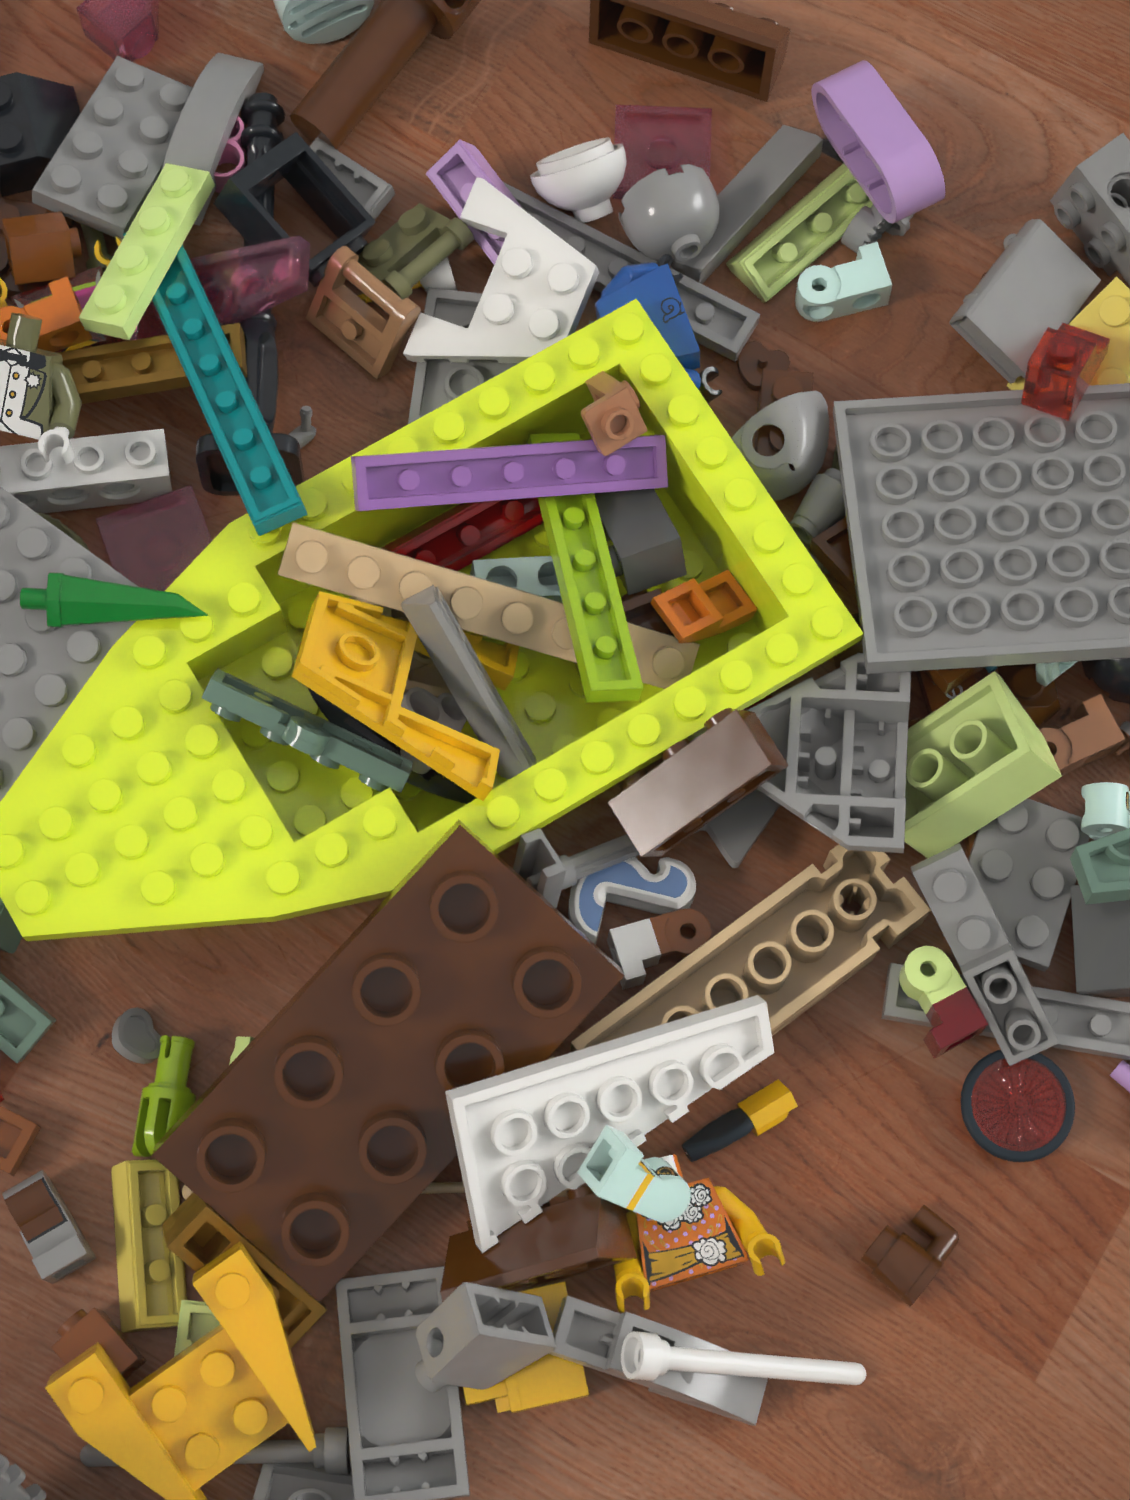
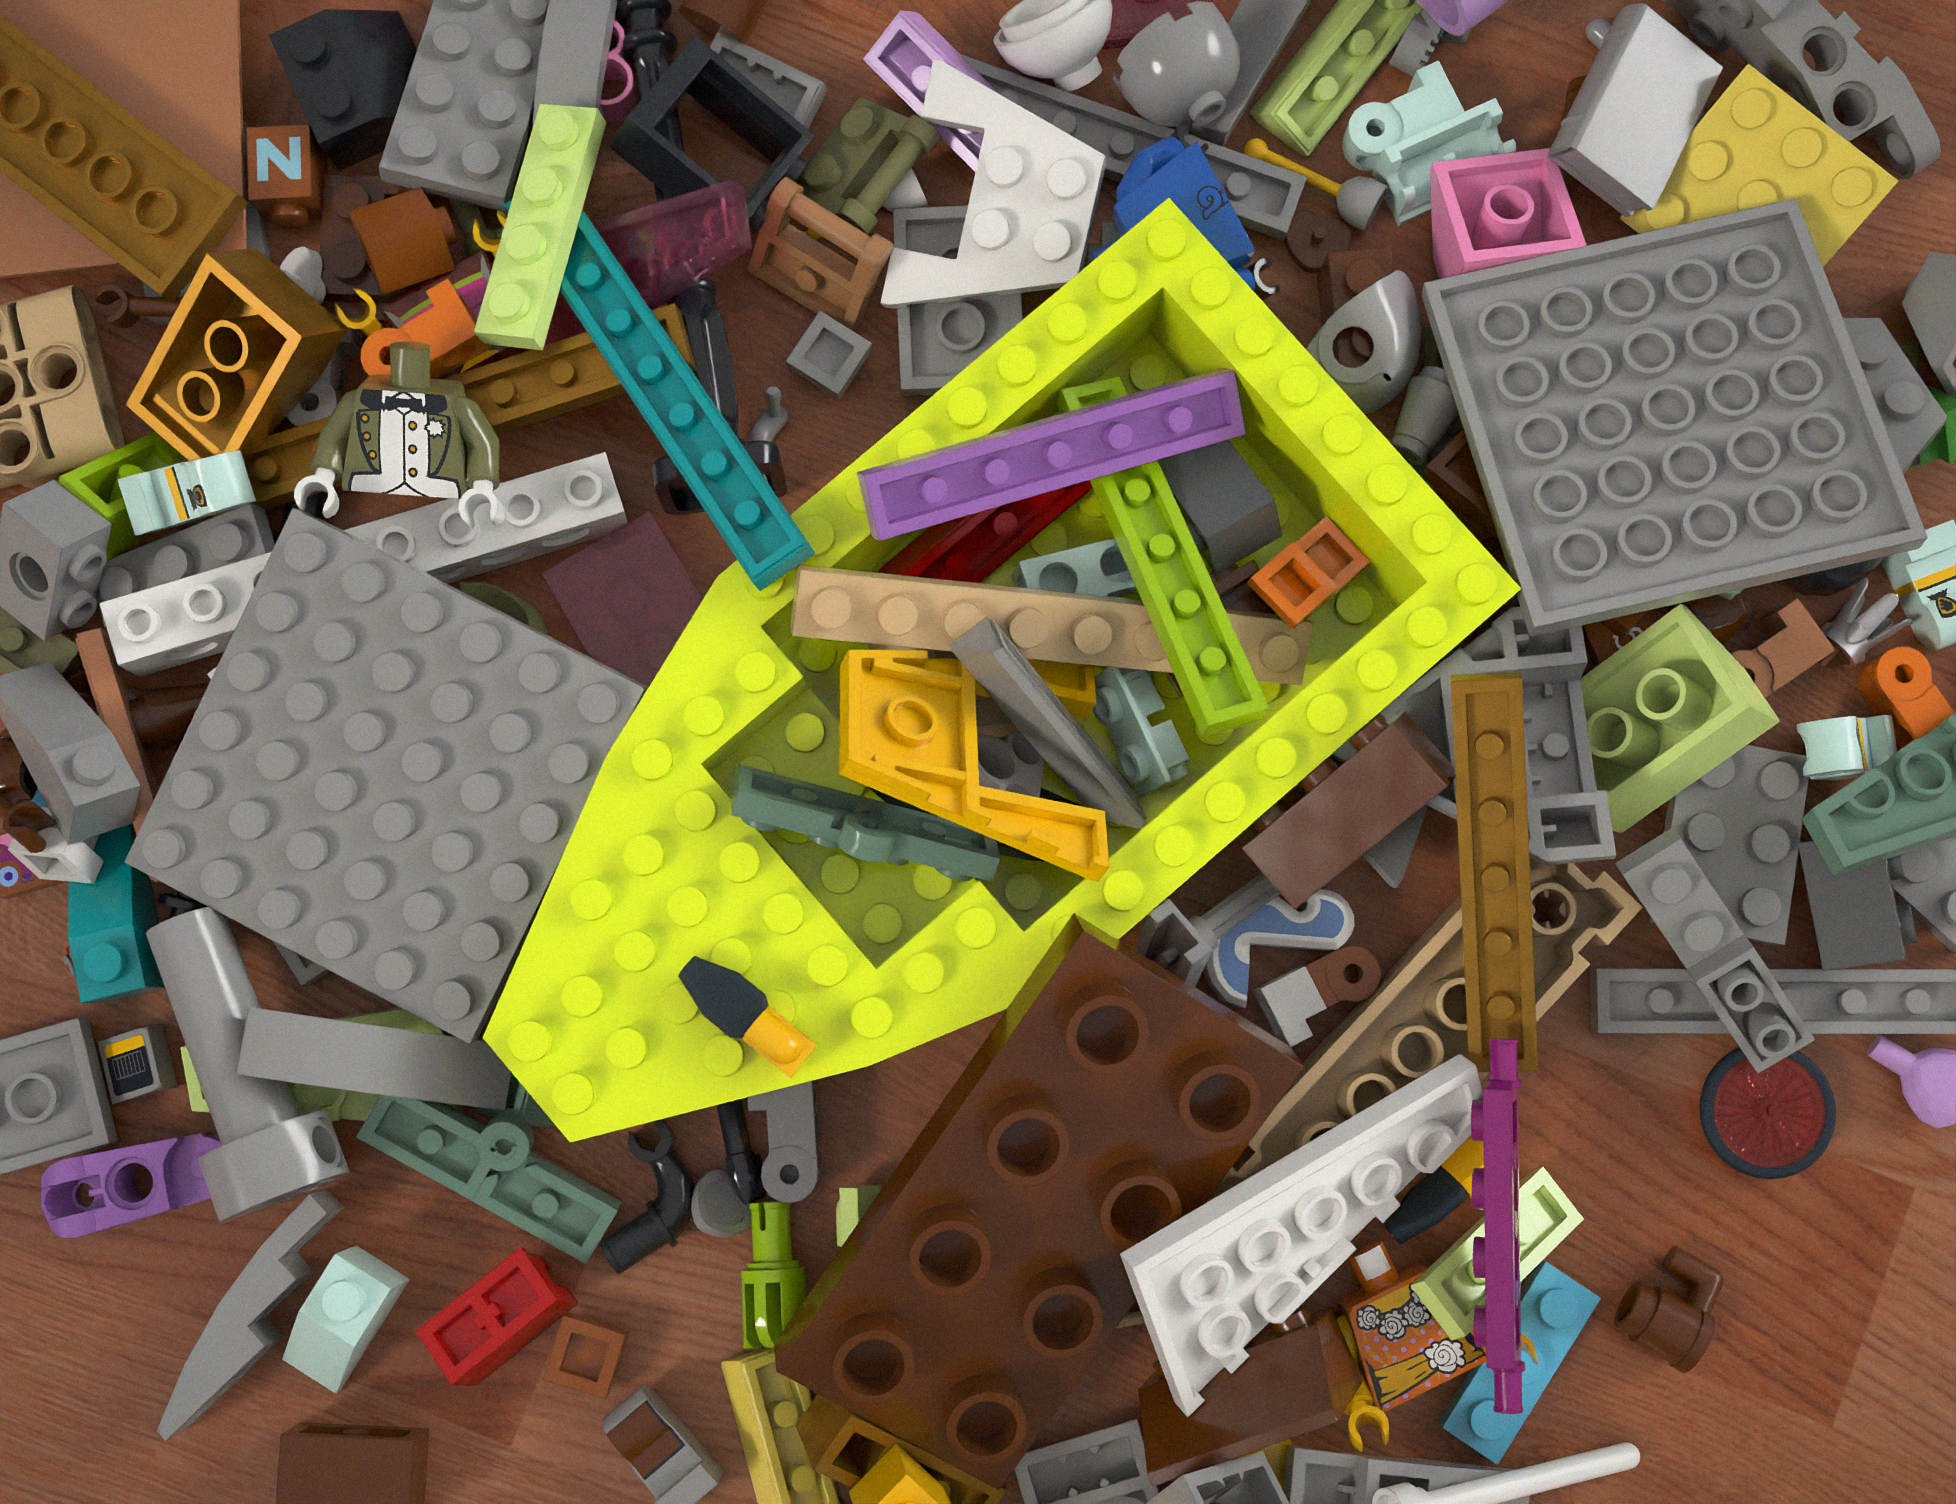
camera: 10 degrees left, 10 degrees up
green bar [20,572,209,627] -> none
light aqua leg [577,1125,691,1222] -> none
nougat bracket [581,371,648,456] -> none
leg [899,946,988,1059] -> none
clear red arch [1021,322,1110,421] -> none
none -> black piece [599,1120,694,1274]
none -> black piece [678,956,818,1078]
none -> black piece [716,1099,767,1204]
none -> flat silver leg [747,1080,821,1203]
none -> light grey plate [786,311,873,401]
none -> light aqua hinge [1092,667,1190,798]
none -> hinge [1244,138,1388,231]
none -> light aqua hinge [1372,98,1516,227]
none -> yellowish green plate [1410,1167,1584,1340]
none -> bright pink slope [1430,148,1587,279]
none -> medium azure plate [1437,1260,1601,1465]
none -> pearl gold plate [1451,672,1538,1072]
none -> magenta plate [1471,1038,1525,1414]

